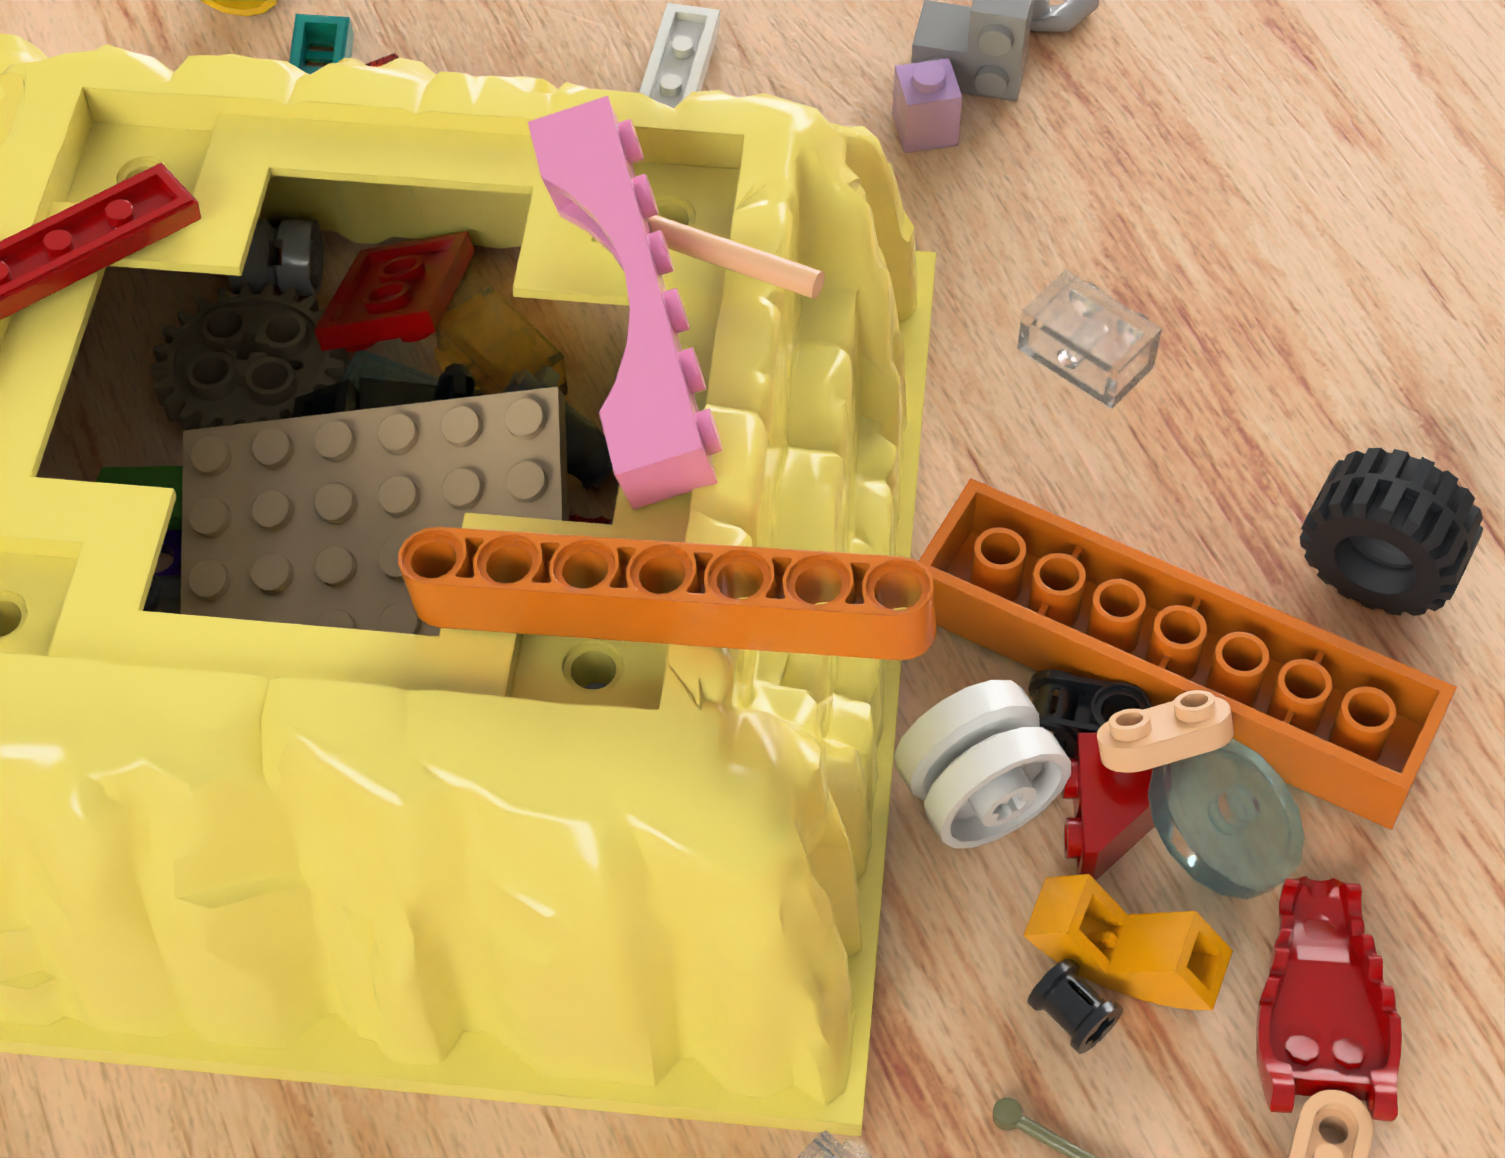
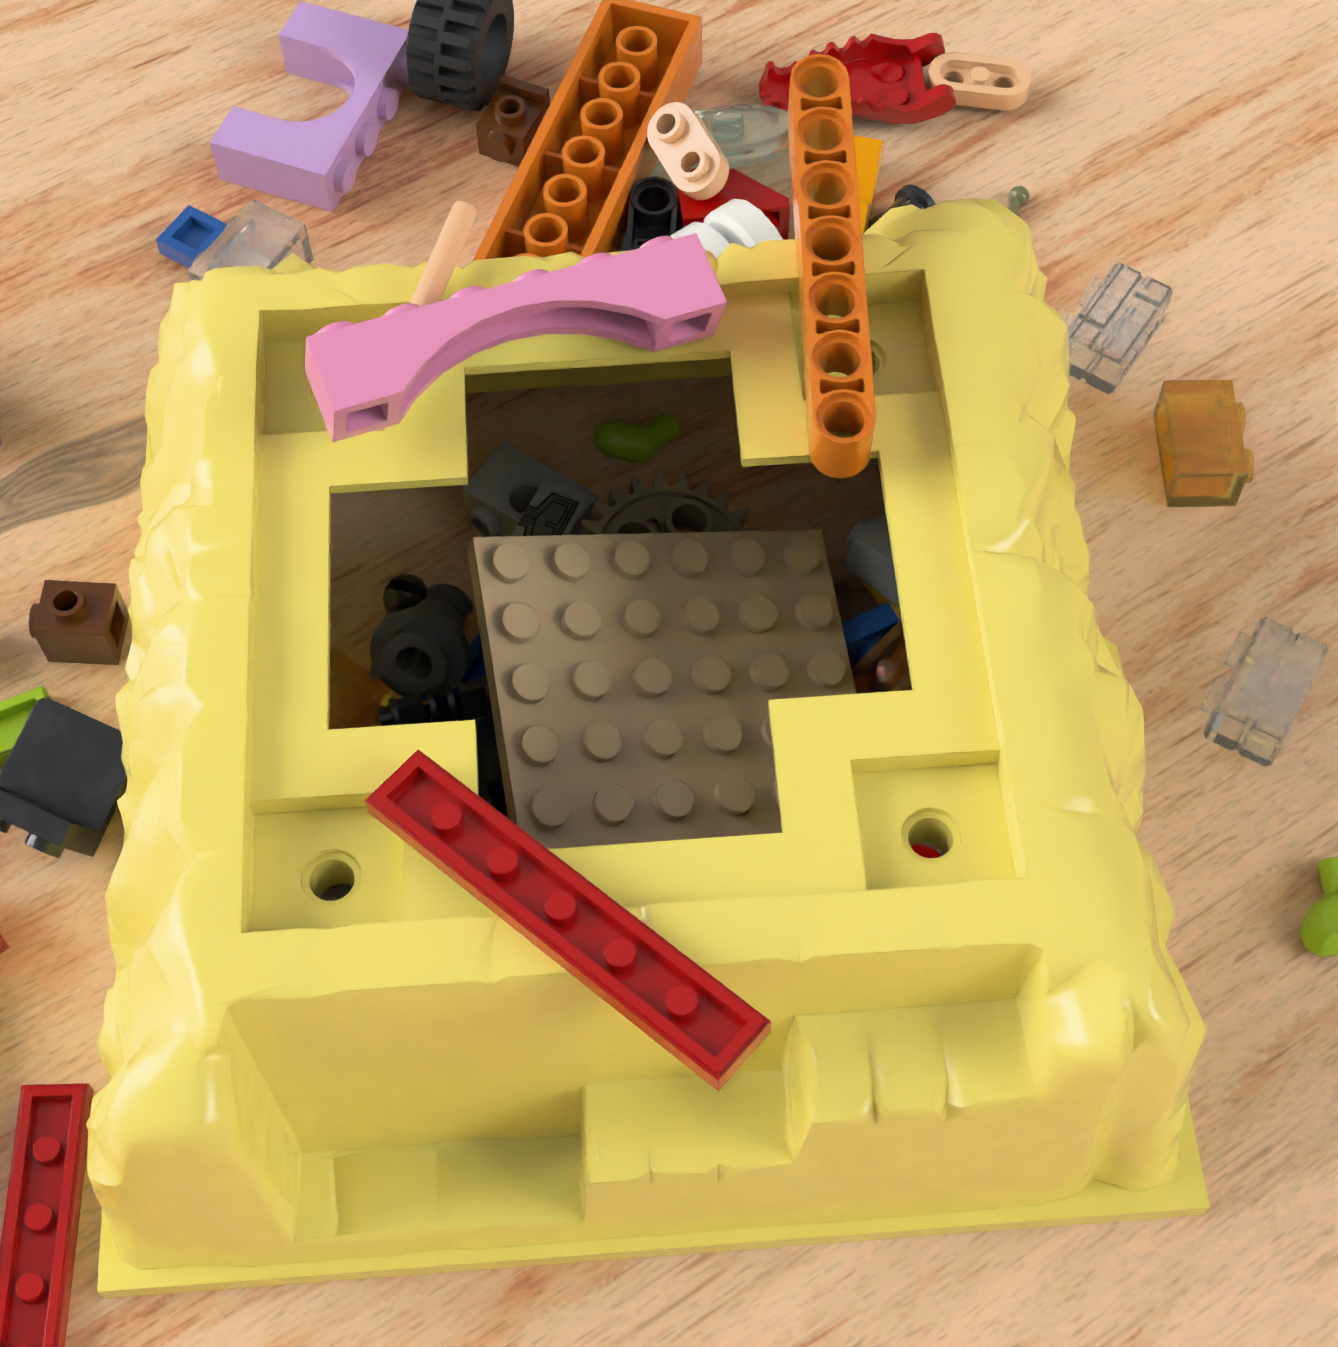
camera: 100 degrees left, 5 degrees up
none -> blue plate [156,205,235,275]
none -> lavender arch [210,1,410,212]
none -> reddish brown brick [476,75,550,167]

